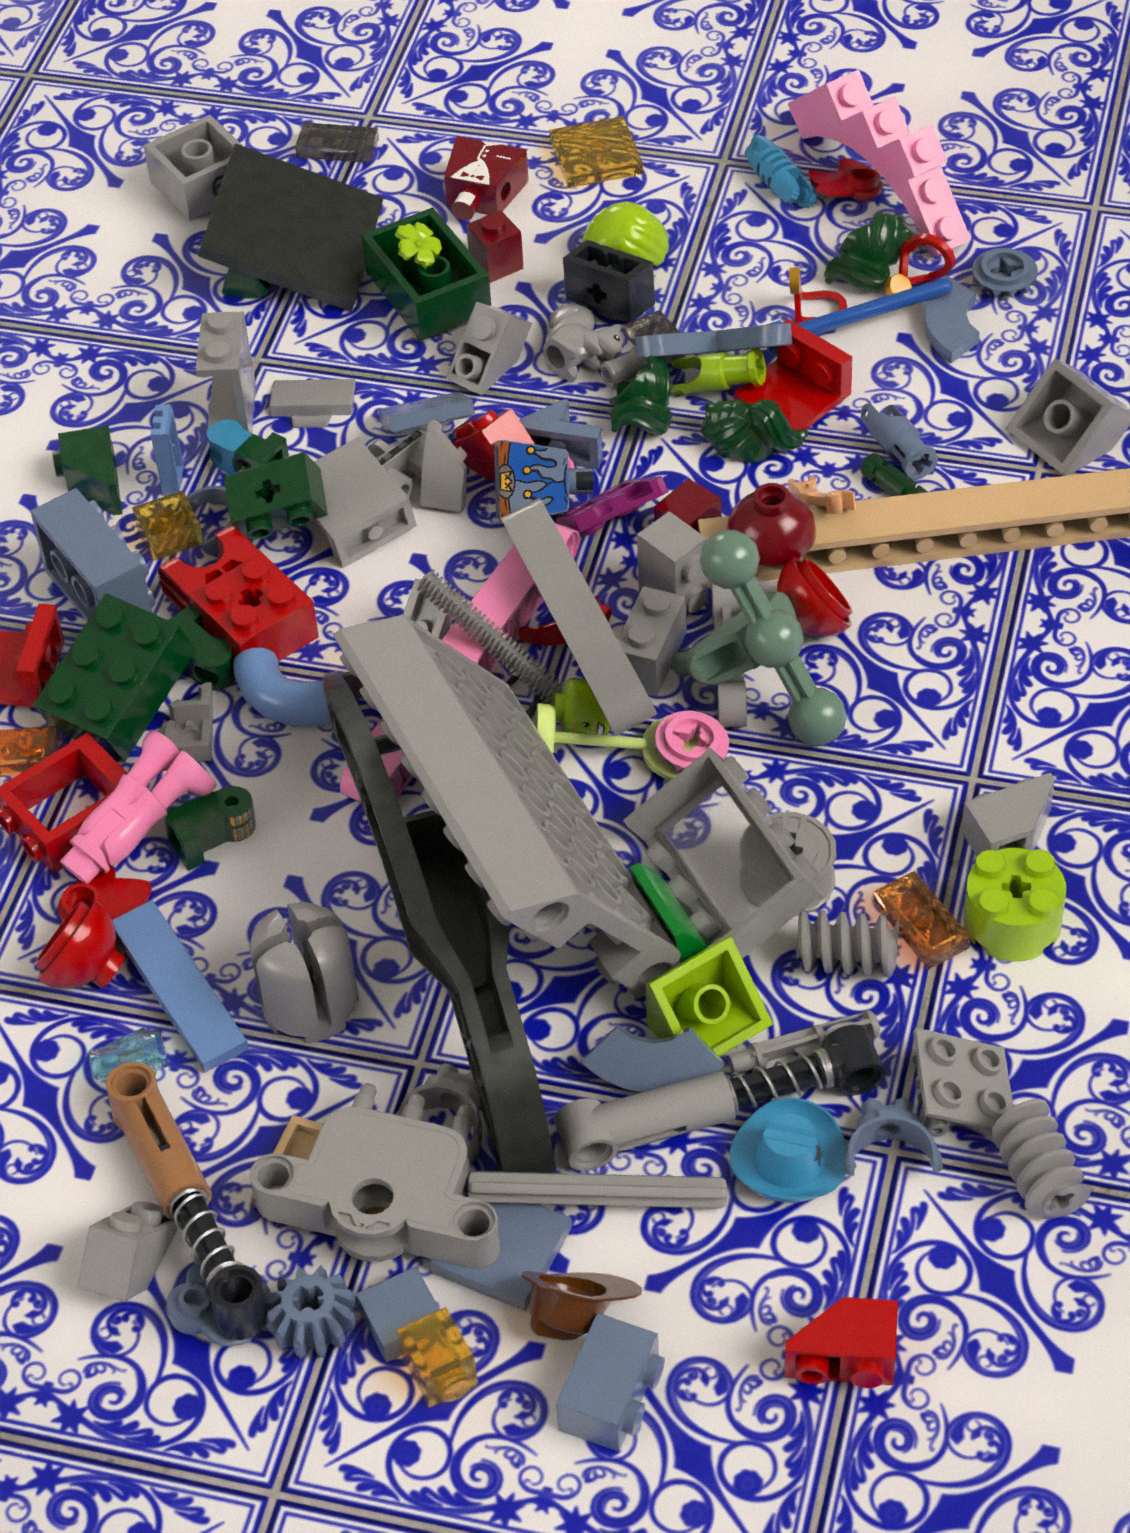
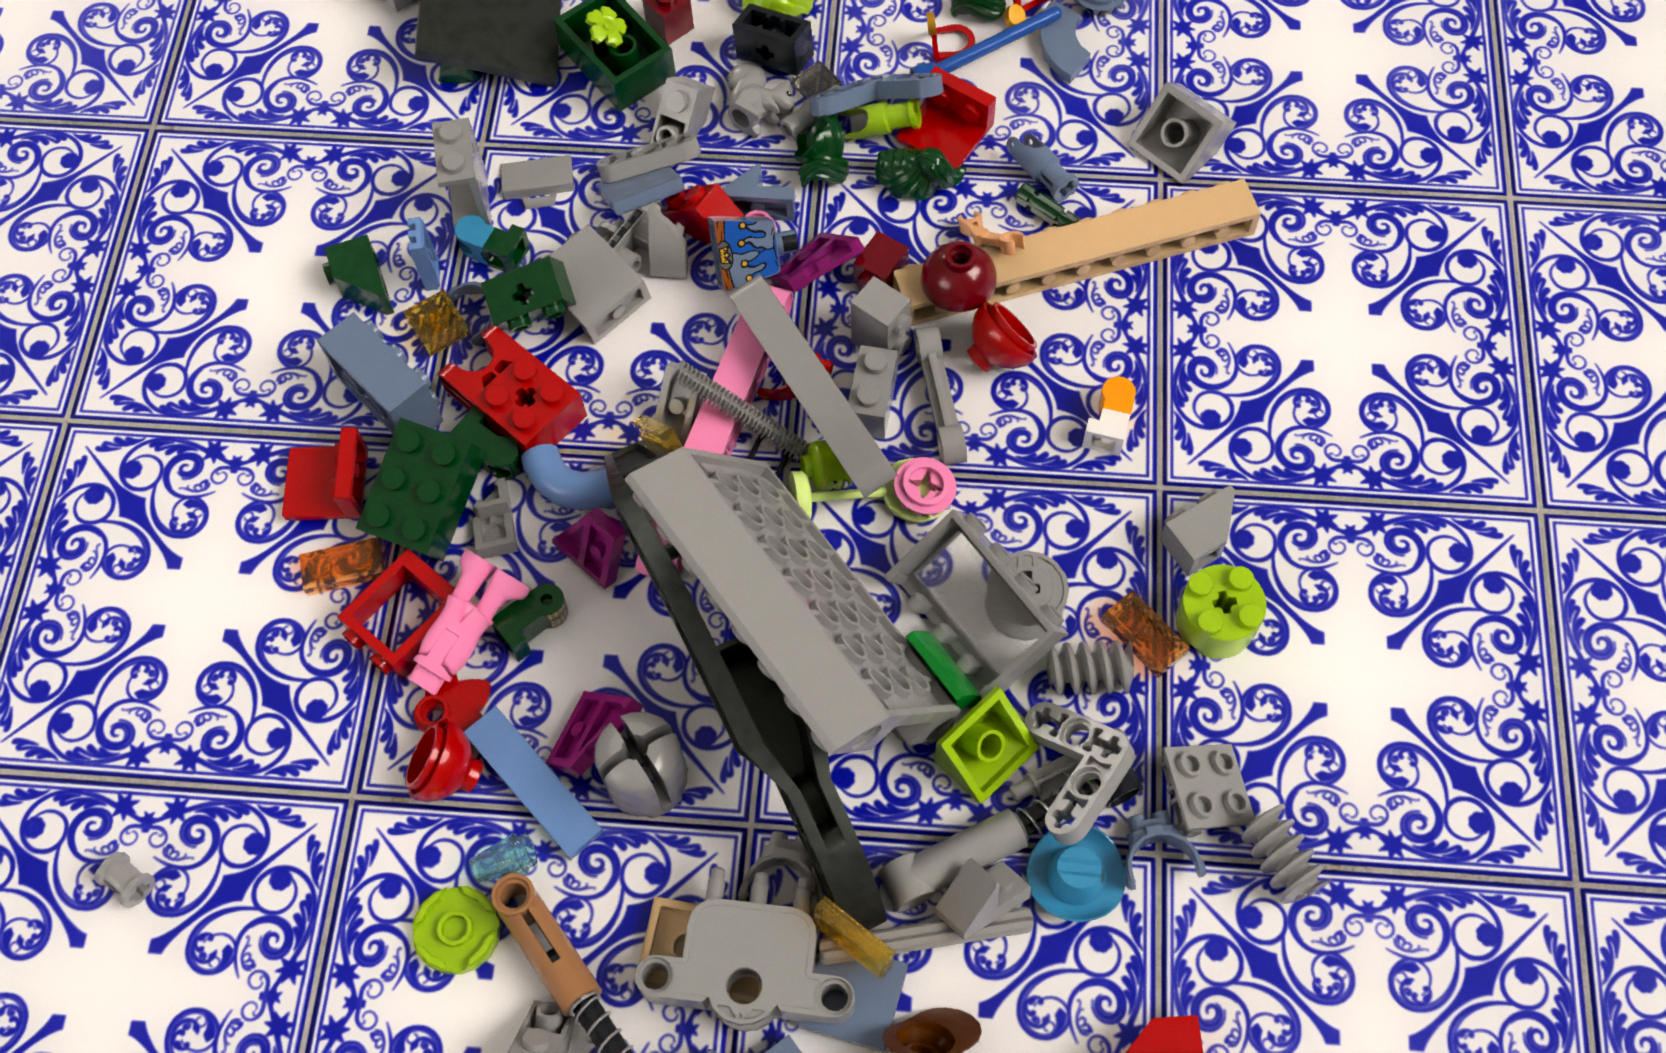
camera: 10 degrees left, 15 degrees up
sand blue tile [581,1024,725,1092] -> none
sand green connector [671,529,847,746] -> none
none -> lime tile [412,886,501,975]
none -> magenta wing [545,691,643,776]
none -> magenta wing [552,507,626,590]
none -> light grey beam [596,133,701,183]
none -> clear yellow tile [813,896,896,979]
none -> light grey slope [935,858,1031,940]
none -> light grey beam [1025,702,1135,845]
none -> leg [1082,376,1136,456]

